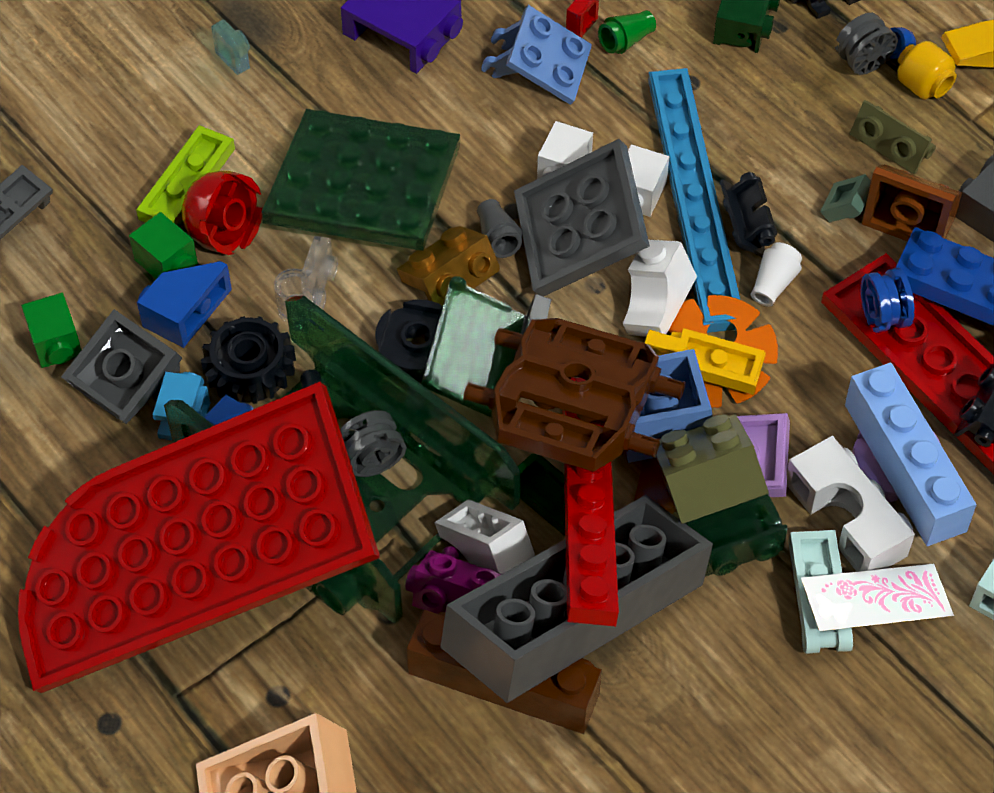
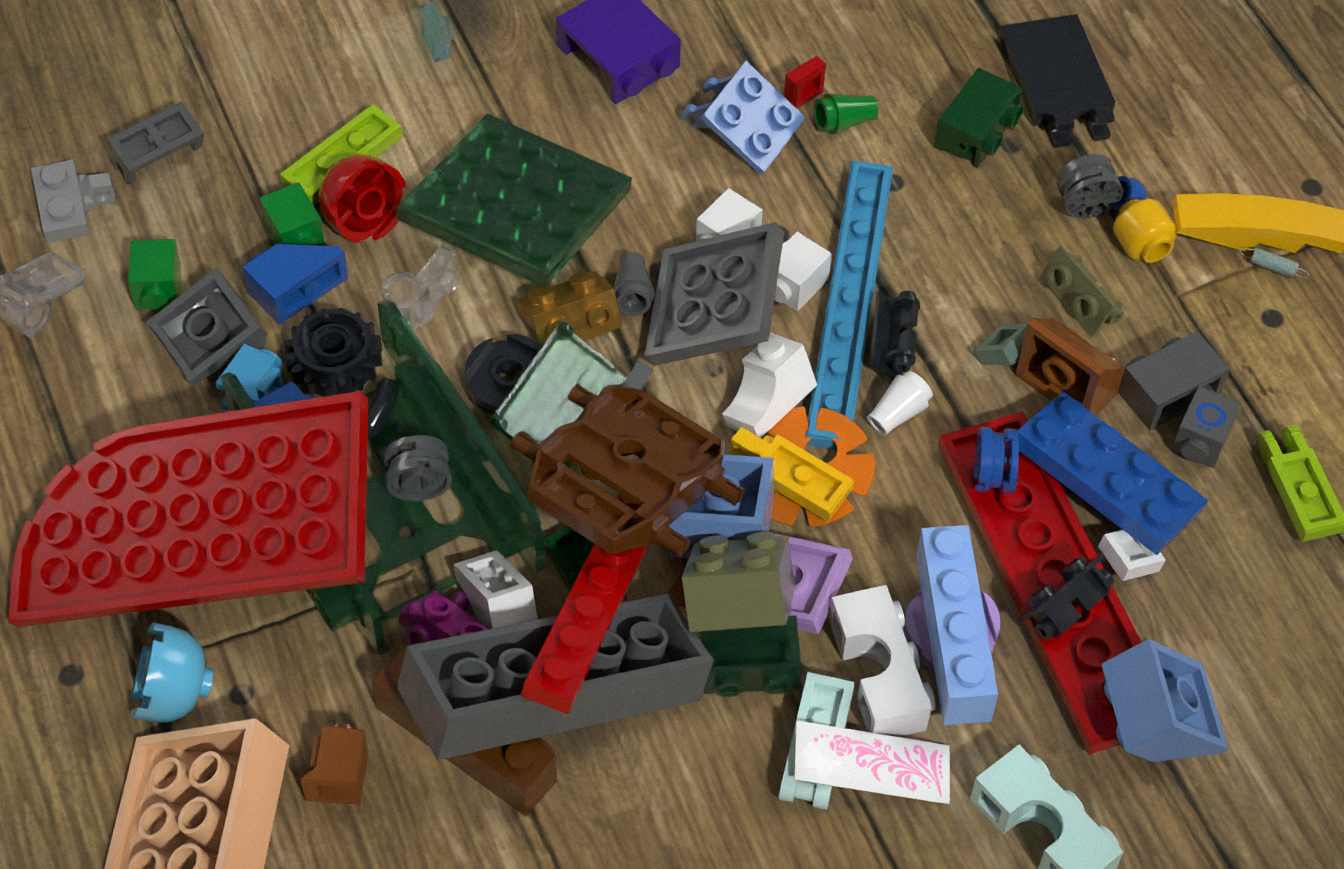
camera: 15 degrees right, 0 degrees up
none -> medium azure cylinder [131,622,214,723]
none -> dark orange window [300,723,369,805]

